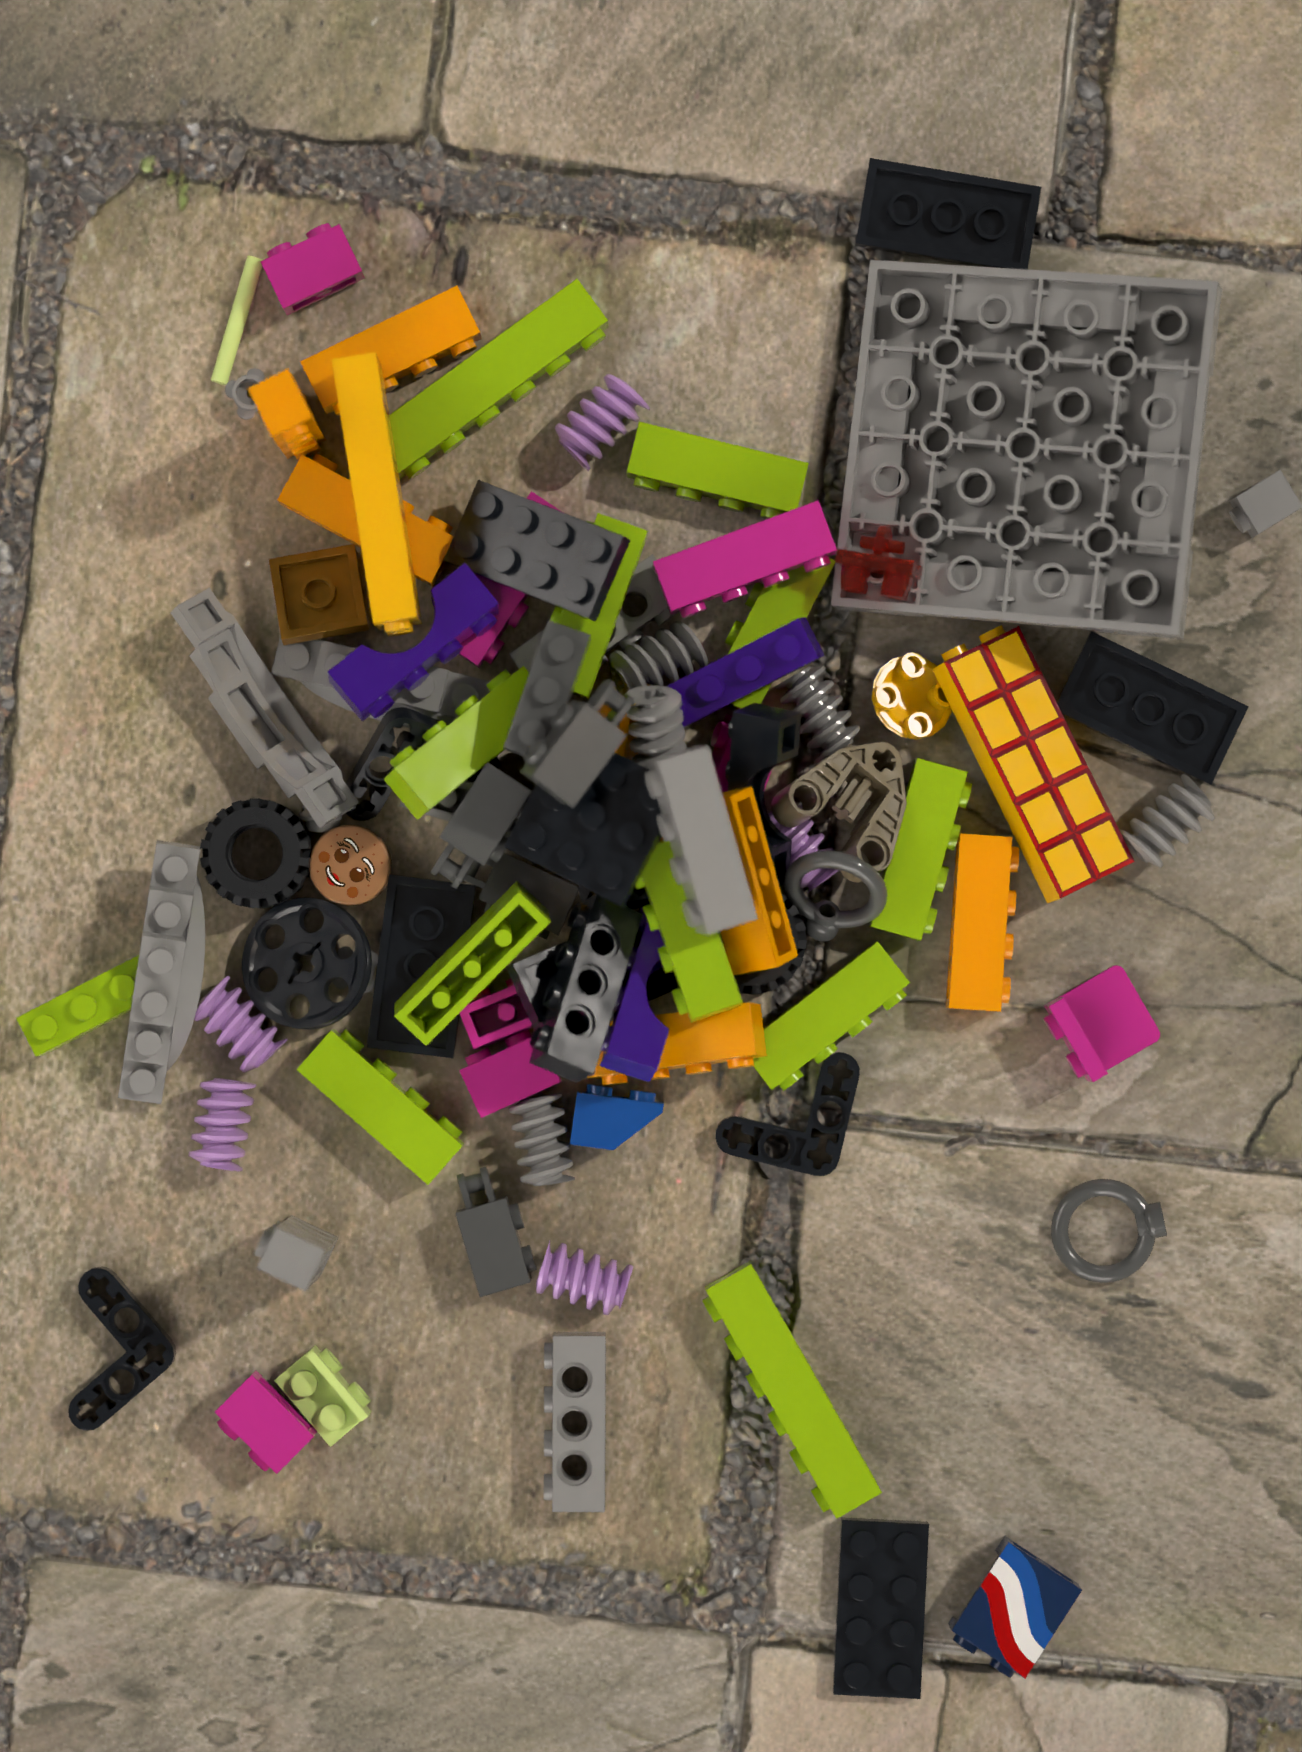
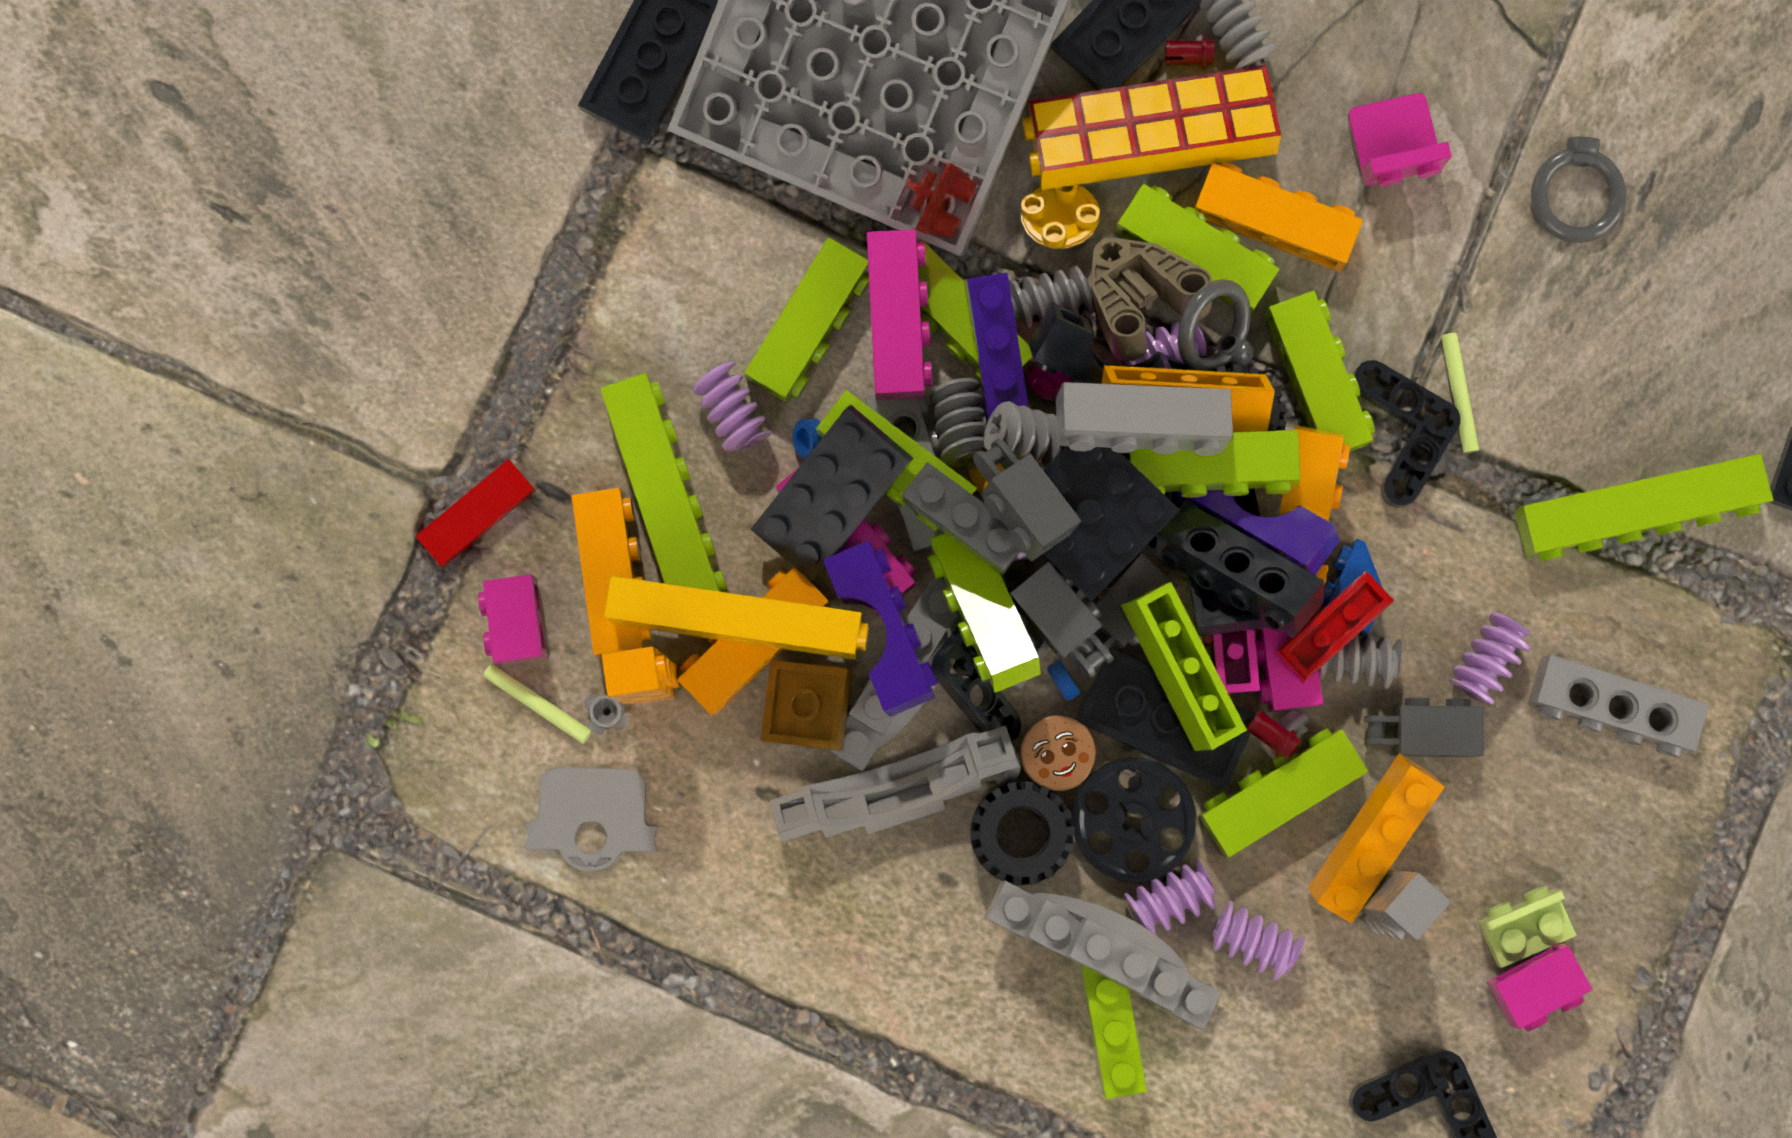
camera: 65 degrees left, 5 degrees down
none -> red tile [416,458,536,568]
none -> light grey piece [524,768,658,872]
none -> blue tile [793,418,822,460]
none -> blue tile [1047,659,1081,701]
none -> dark red pin [1165,36,1214,69]
none -> dark red pin [1247,710,1302,760]
none -> red tile [1275,571,1394,683]
none -> light grey plate [1278,709,1310,740]
none -> light orange brick [1308,753,1445,924]
none -> yellowish green bar [1441,333,1479,454]

